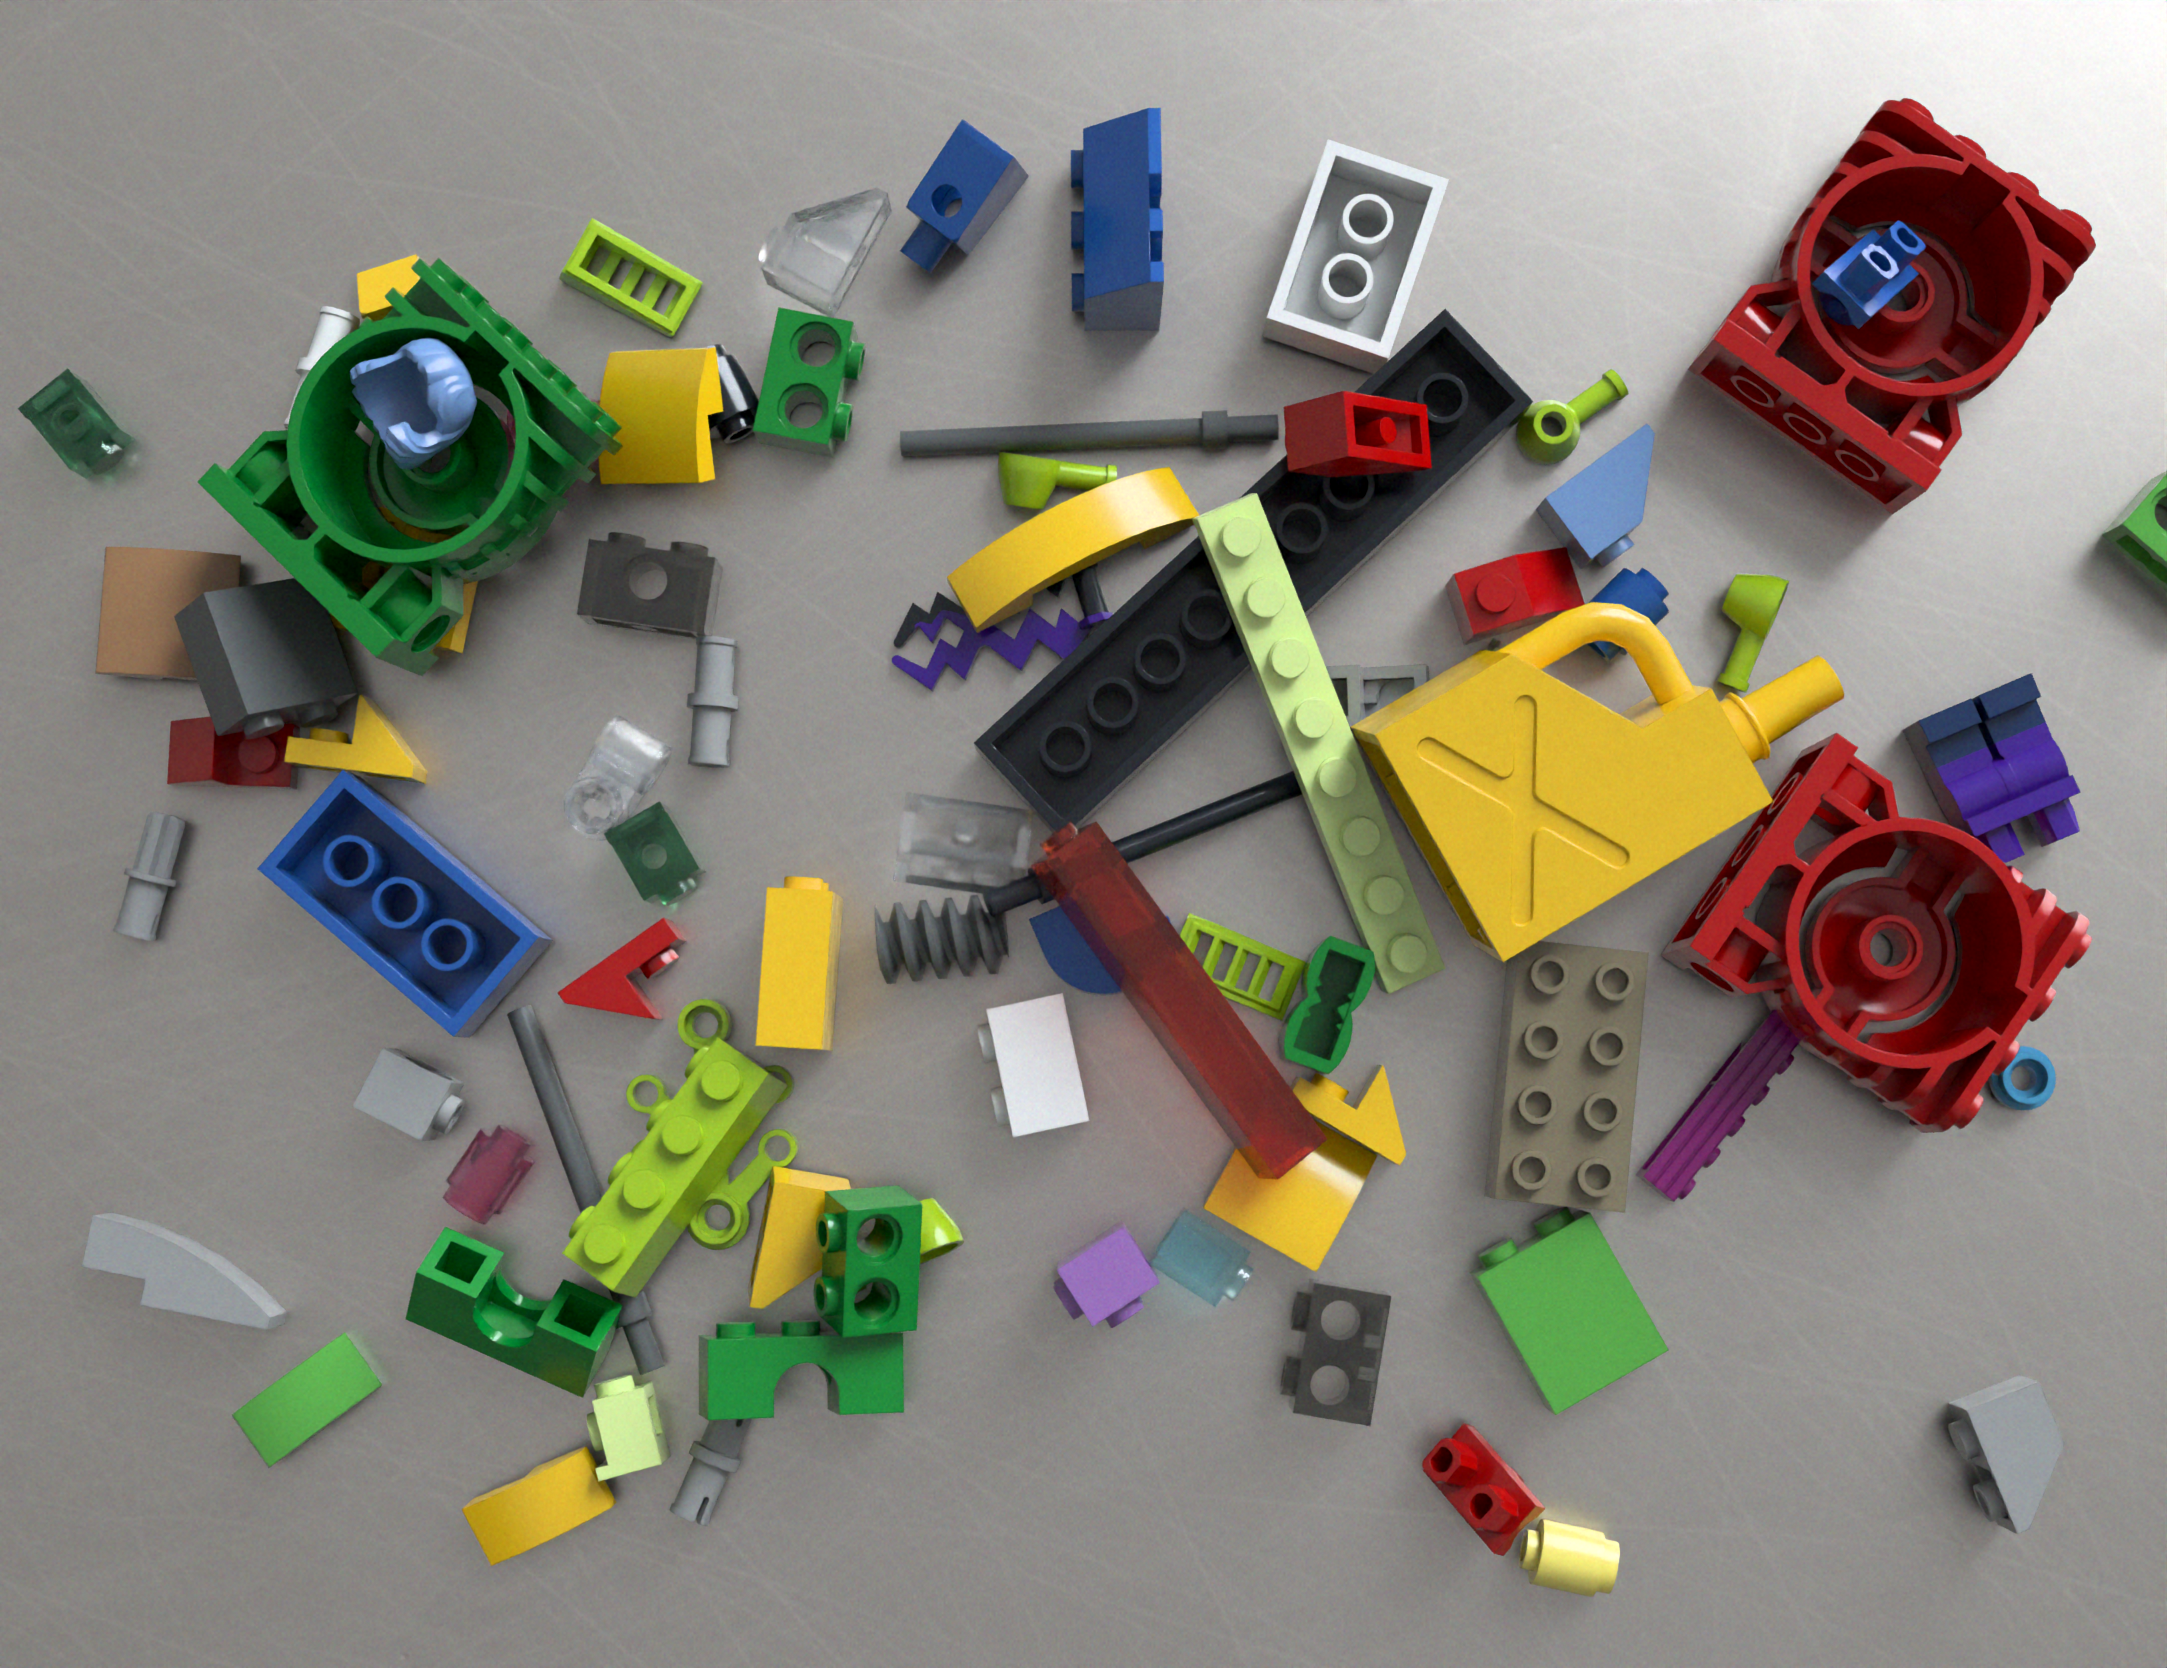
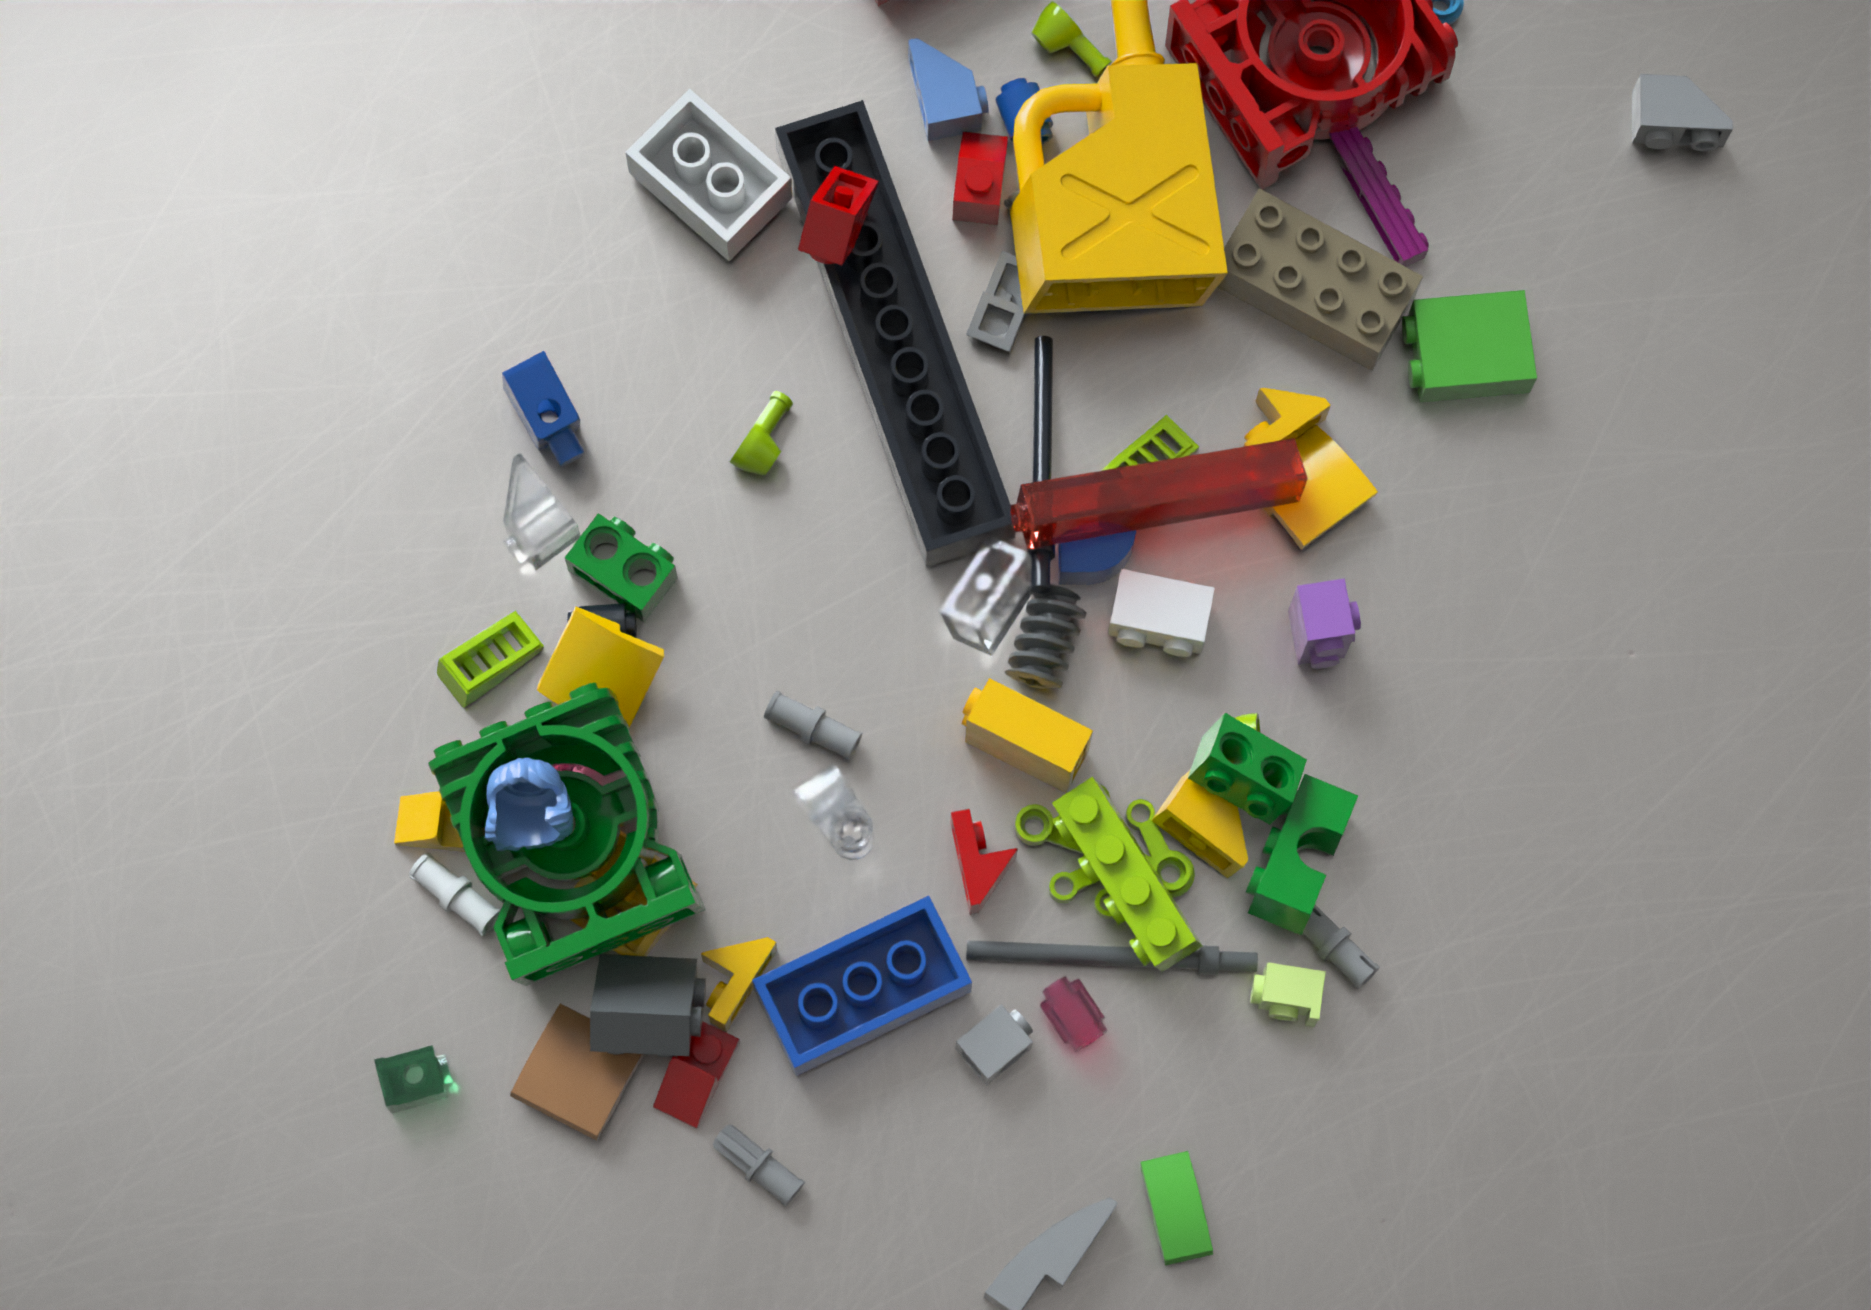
camera: 70 degrees left, 10 degrees down
green arch [406,1227,623,1398] -> none
yellow slope [461,1446,617,1566] -> none
clear smoke brick [577,532,723,640] -> none
clear green brick [604,801,706,907] -> none
dark purple piece [892,563,1113,691] -> none
dark grey bar [900,410,1279,456] -> none
yellow slope [947,467,1199,633] -> none
blue wedge [1071,108,1164,331] -> none
clear light blue brick [1149,1207,1253,1307] -> none
yellowish green plate [1192,493,1446,994] -> none
green brick [1279,936,1375,1074] -> none
clear smoke brick [1280,1278,1391,1426] -> none
red hips [1422,1423,1545,1556] -> none
lime bar [1516,369,1629,465] -> none
light yellow brick [1519,1519,1620,1597] -> none

